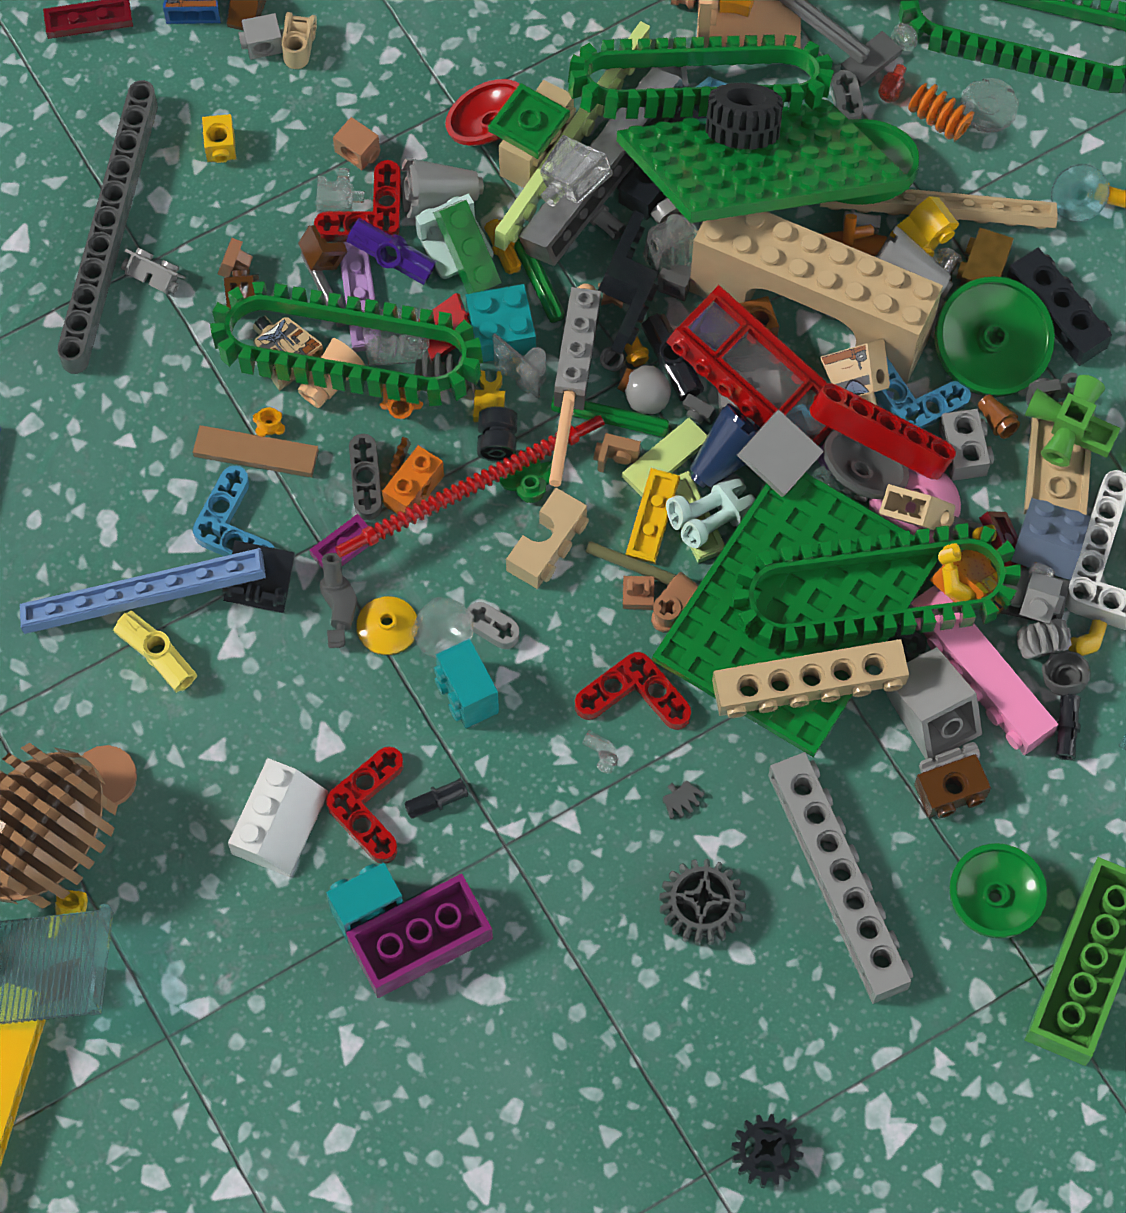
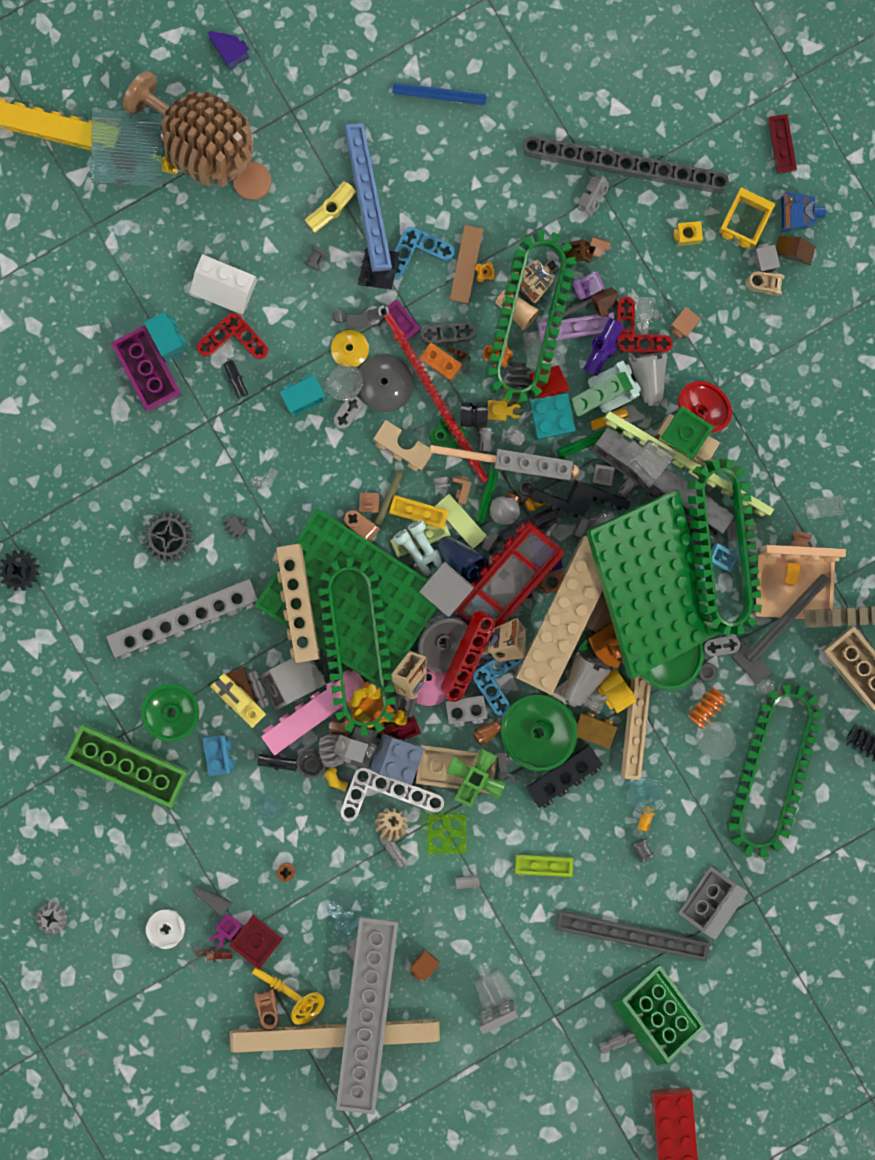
camera: 90 degrees right, 20 degrees up
red beam [575,652,691,730] -> none
black tyre [706,83,783,149] -> none
clear red cylinder [878,64,907,103] -> none
none -> dark azure bracket [203,734,235,776]
none -> light yellow plate [210,673,266,728]
none -> dark grey bush [304,246,327,271]
none -> nougat tile [329,717,349,737]
none -> dark grey dish [356,355,413,412]
none -> light grey bush [433,477,451,489]
none -> light grey pin [478,428,493,451]
none -> medium lavender bracket [572,272,605,300]
none -> light grey plate [592,464,615,487]
none -> dark grey tile [698,663,717,682]
none -> yellow window [719,187,775,249]

